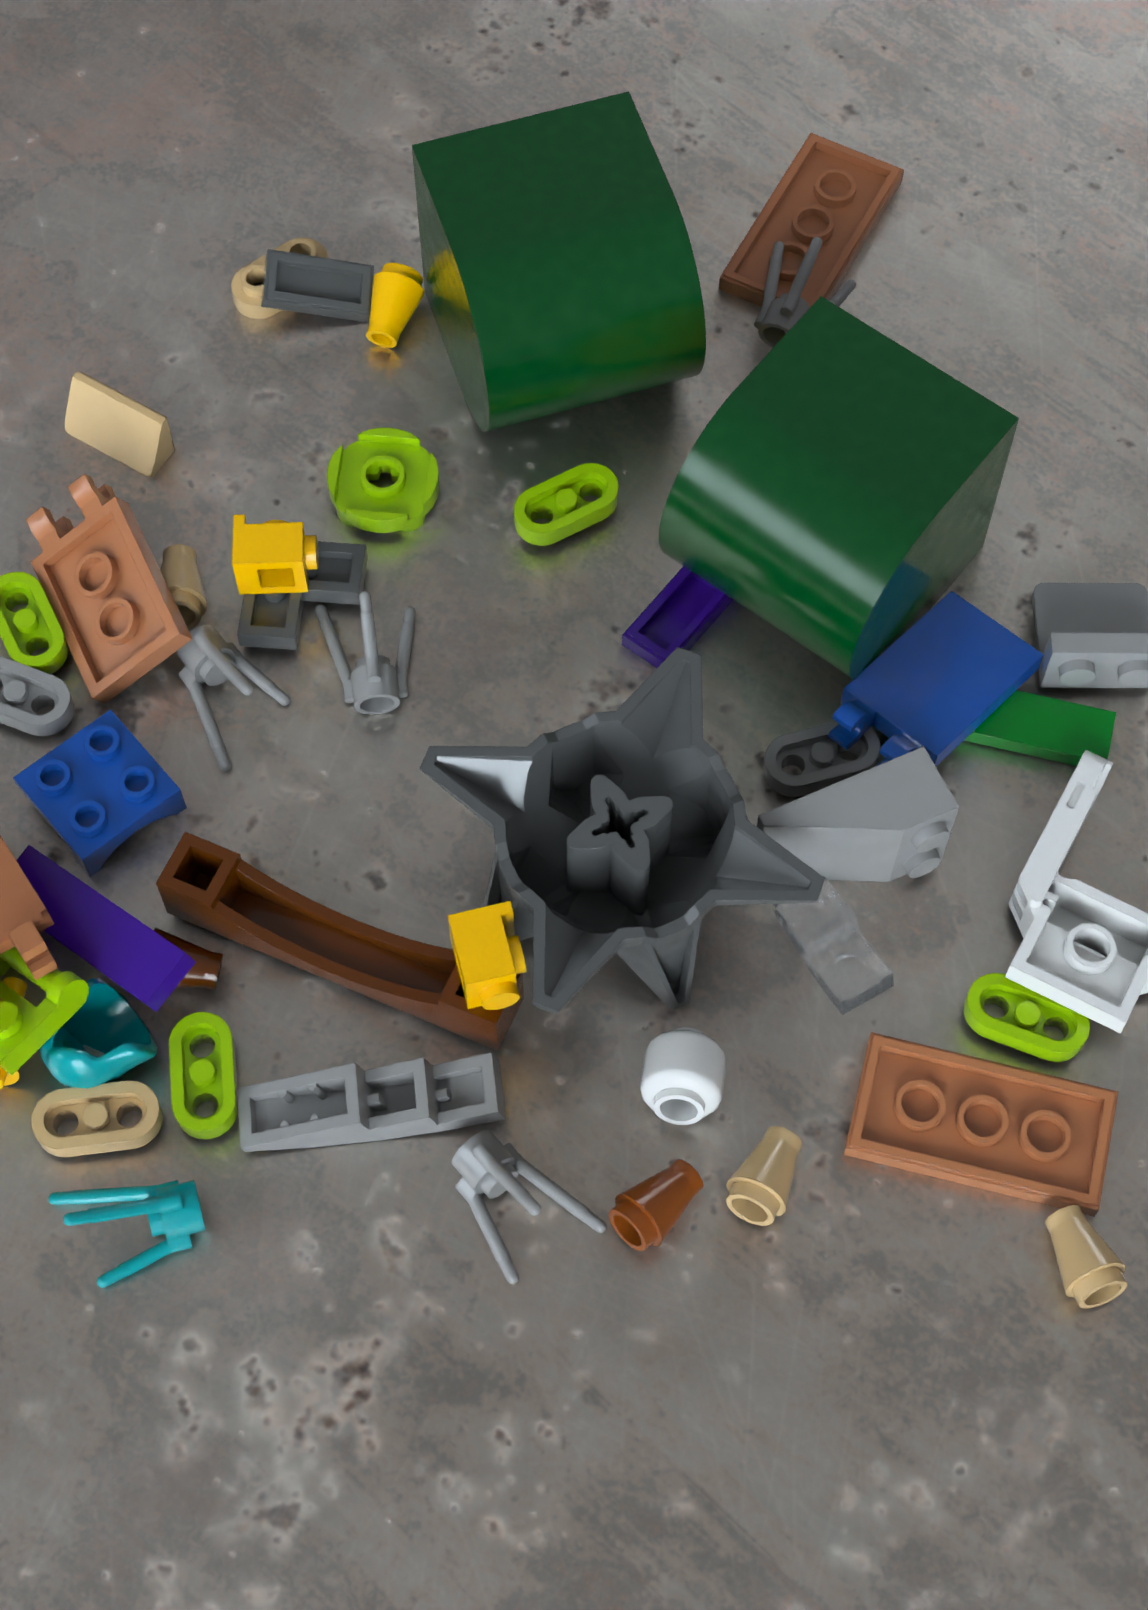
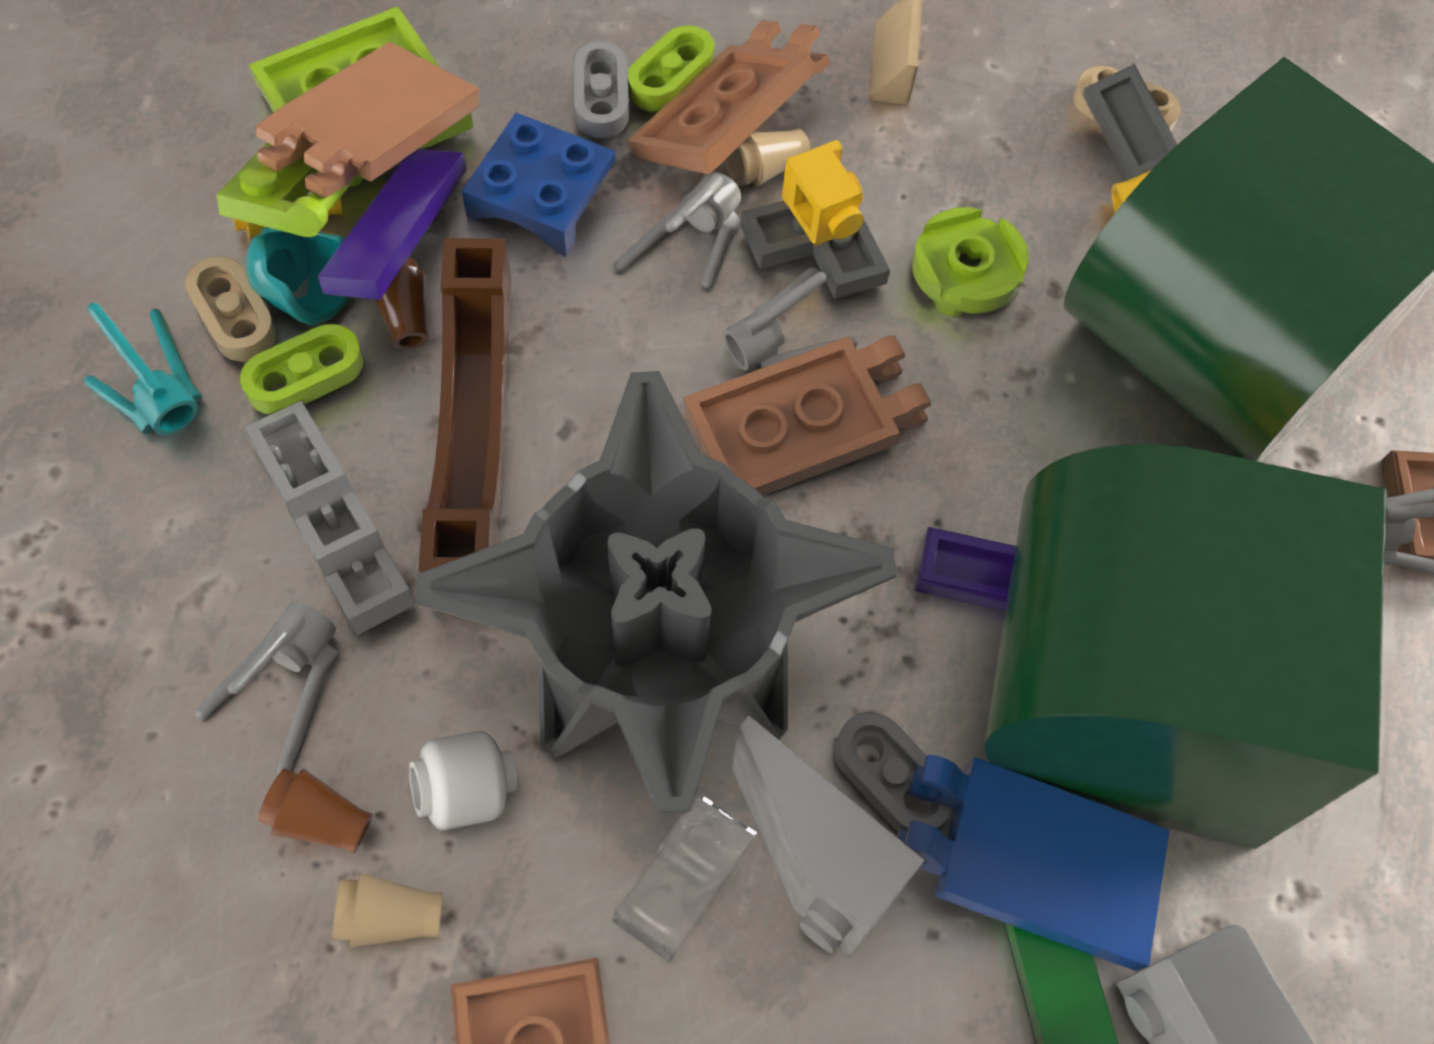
camera: 60 degrees right, 0 degrees up
yellow brick [447,901,526,1010] -> none
lime plate [514,463,619,546] -> none
none -> nougat tile [683,335,932,496]

